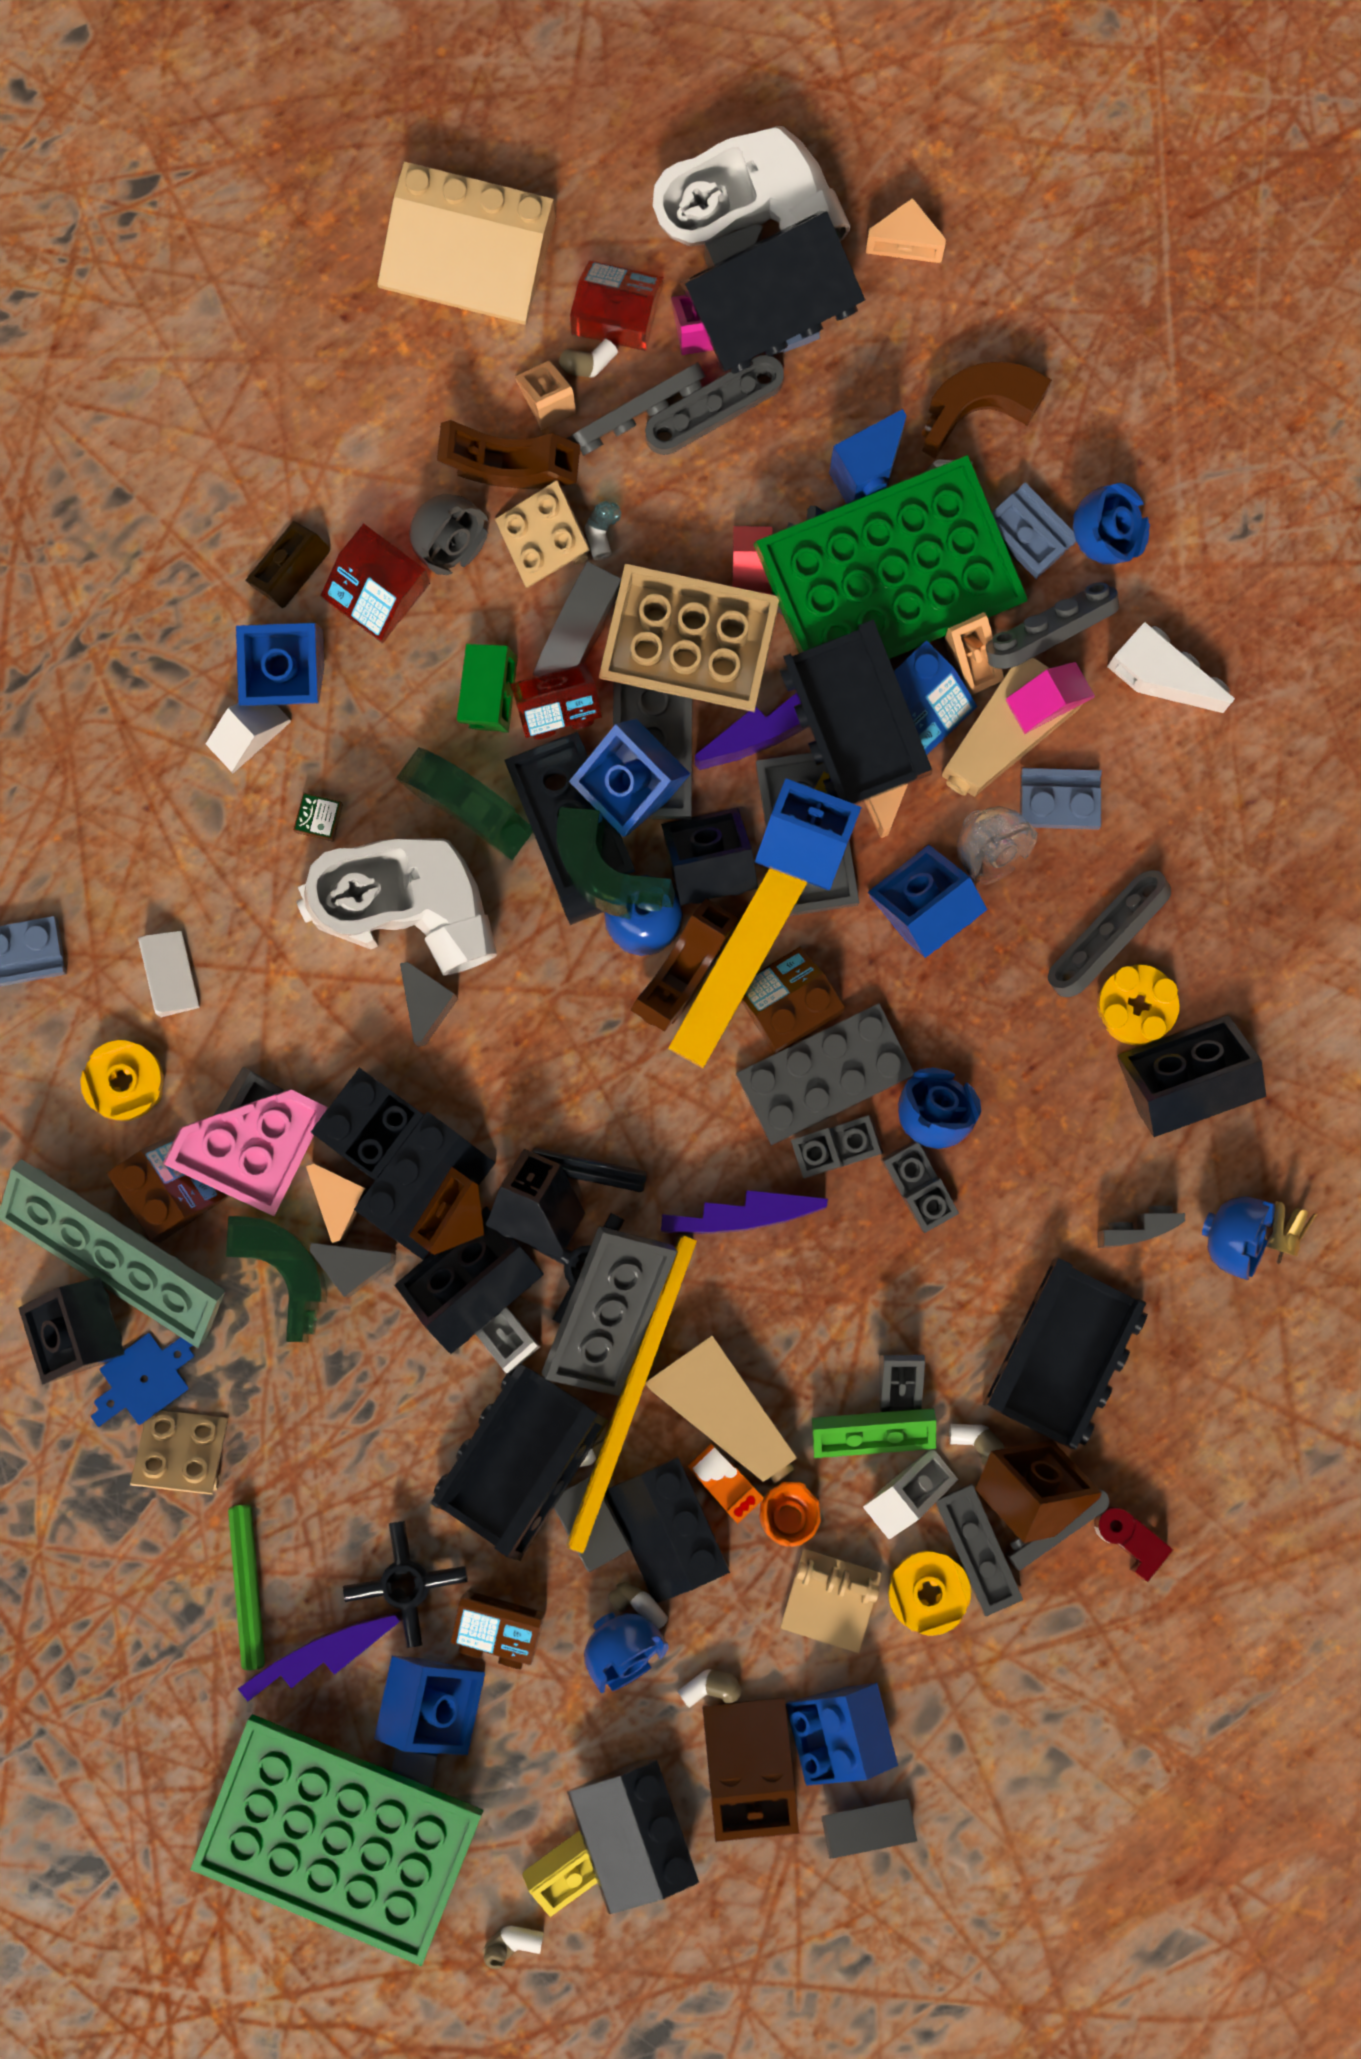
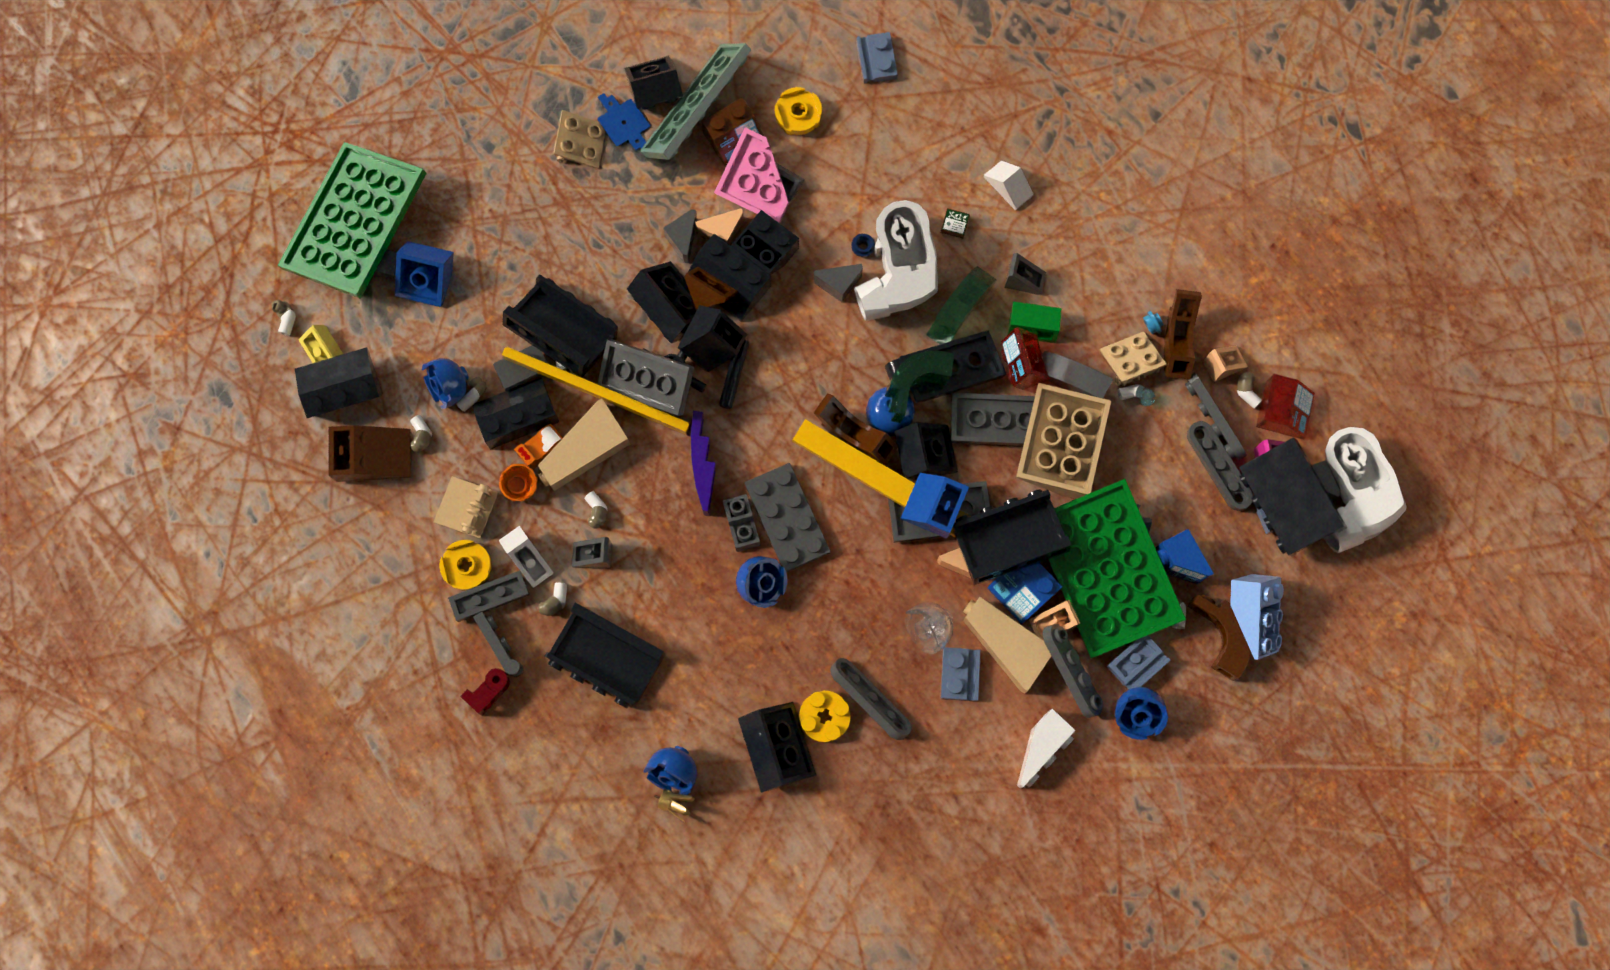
camera: 90 degrees right, 5 degrees down
white slope [138,931,200,1017] -> none
clear green arch [226,1216,327,1343] -> none
bright green axle [228,1504,265,1671] -> none
blue slope [236,623,324,706] -> none
dark purple slope [238,1611,402,1702] -> none
dark brown slope [245,521,330,608] -> none
clear red slope [320,523,430,643] -> none
black bar [343,1521,468,1648] -> none
tan slope [378,162,556,325] -> none
dark grey cylinder [409,494,488,575] -> none
reddish brown slope [451,1590,546,1669] -> none
white slope [475,1307,541,1373] -> none
blue slope [569,719,691,837] -> none
dark purple slope [695,693,810,770] -> none
coral slope [732,526,772,595] -> none
reddish brown slope [741,946,845,1054] -> none
blue slope [785,1683,898,1786] -> none
bright green plate [812,1408,936,1458] -> none
dark grey slope [821,1798,917,1859] -> none
light nougat slope [866,198,946,263] -> none
blue slope [867,845,987,958] -> none
dark grey slope [881,1141,959,1233] -> none
reddish brown slope [975,1440,1102,1543] -> none
dark pink slope [1005,662,1095,735] -> none
dark grey slope [1097,1206,1185,1248] -> none
none -> dark tan arm [584,491,608,529]
none -> dark blue plate [851,234,875,258]
none -> dark grey slope [1004,253,1046,295]
none -> dark azure plate [1143,311,1164,334]
none -> light blue slope [1231,574,1284,660]

